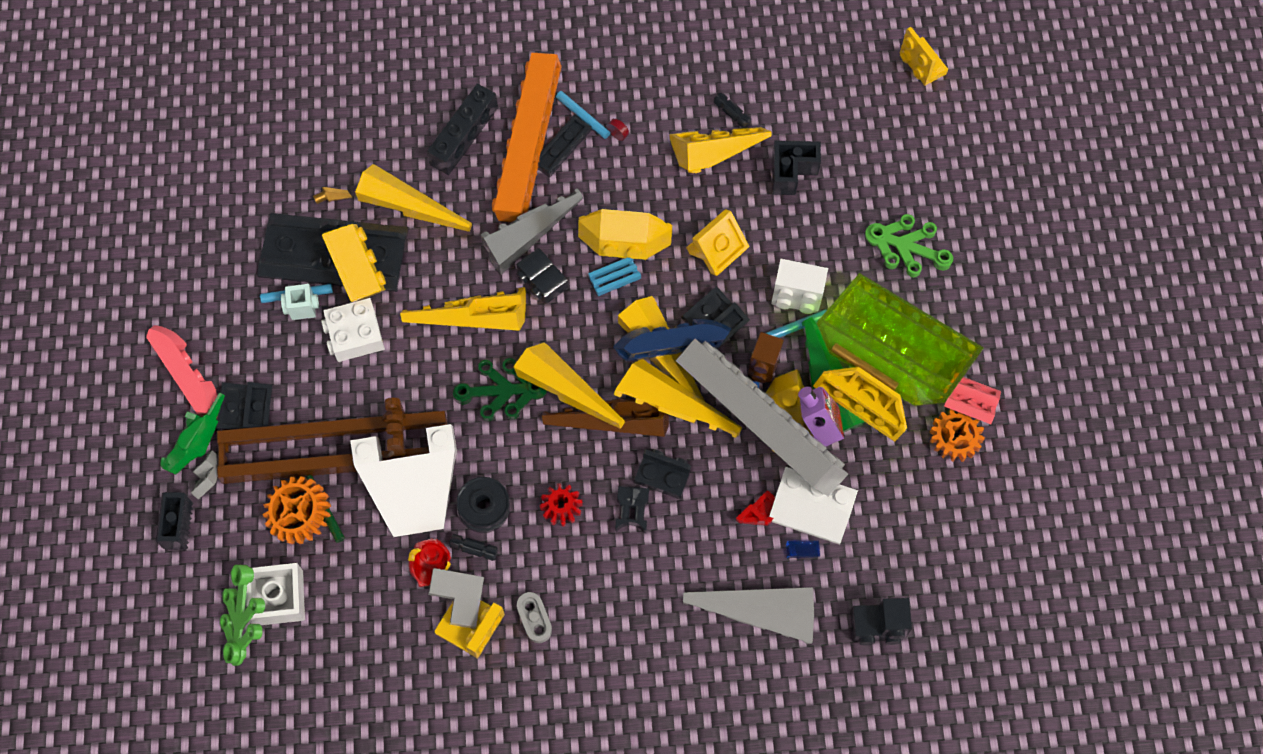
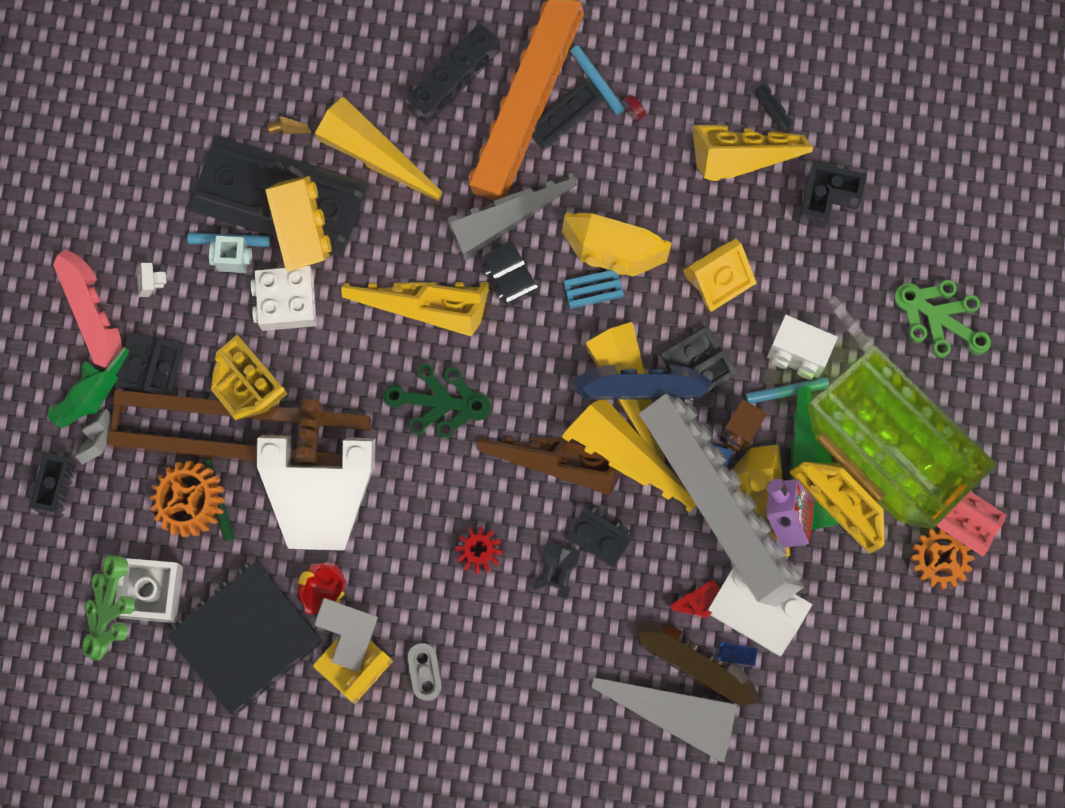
camera: 15 degrees right, 10 degrees up
black axle [449,534,498,561] -> none
black wheel [457,477,510,533] -> none
yellow wedge [514,343,625,429] -> none
black brick [850,598,912,646] -> none
yellow bracket [900,27,948,85] -> none
none -> white tile [137,263,166,297]
none -> black panel [167,562,323,716]
none -> yellow wedge [211,335,287,420]
none -> dark brown brick [636,622,761,708]
none -> clear bar [826,295,885,368]

